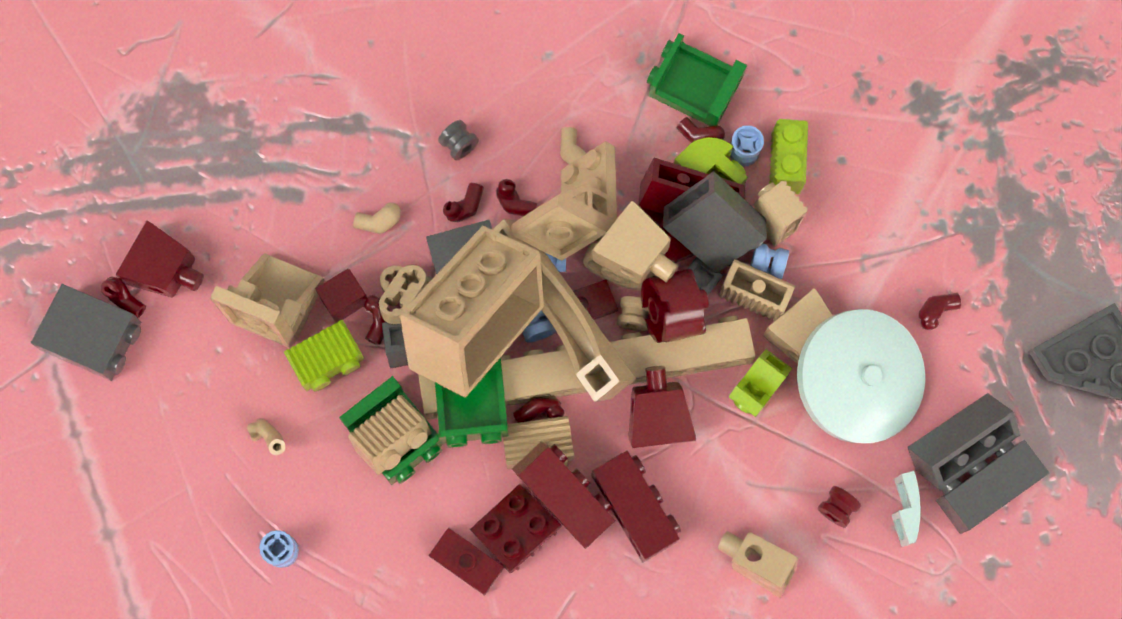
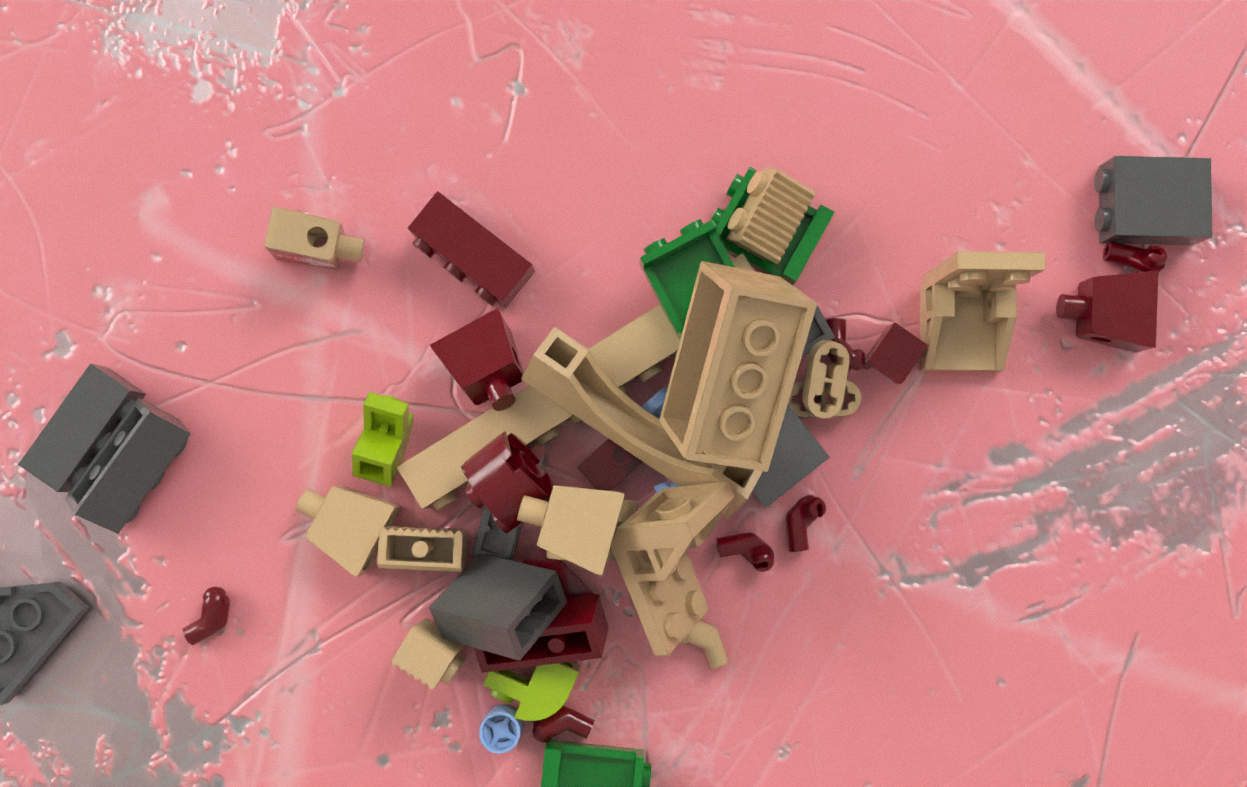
camera: 160 degrees right, 10 degrees up
tan arm [247,419,286,455] -> none
light blue wheel [259,530,299,568] -> none
lime brick [284,320,364,392] -> none
tan arm [353,203,401,234] -> none
dark red plate [429,528,504,596] -> none
dark grey wheel [438,120,479,160] -> none
dark red hinge [470,484,562,573] -> none
tan brick [503,416,574,473] -> none
dark red brick [512,441,616,549] -> none
dark red arm [513,398,565,423] -> none
tan wheel [617,296,649,331] -> none
light blue wheel [750,243,789,280] -> none
lime brick [769,119,808,194] -> none
light aqua dish [797,309,925,443] -> none
dark red wheel [818,486,861,528] -> none
light aqua slope [892,471,921,547] -> none

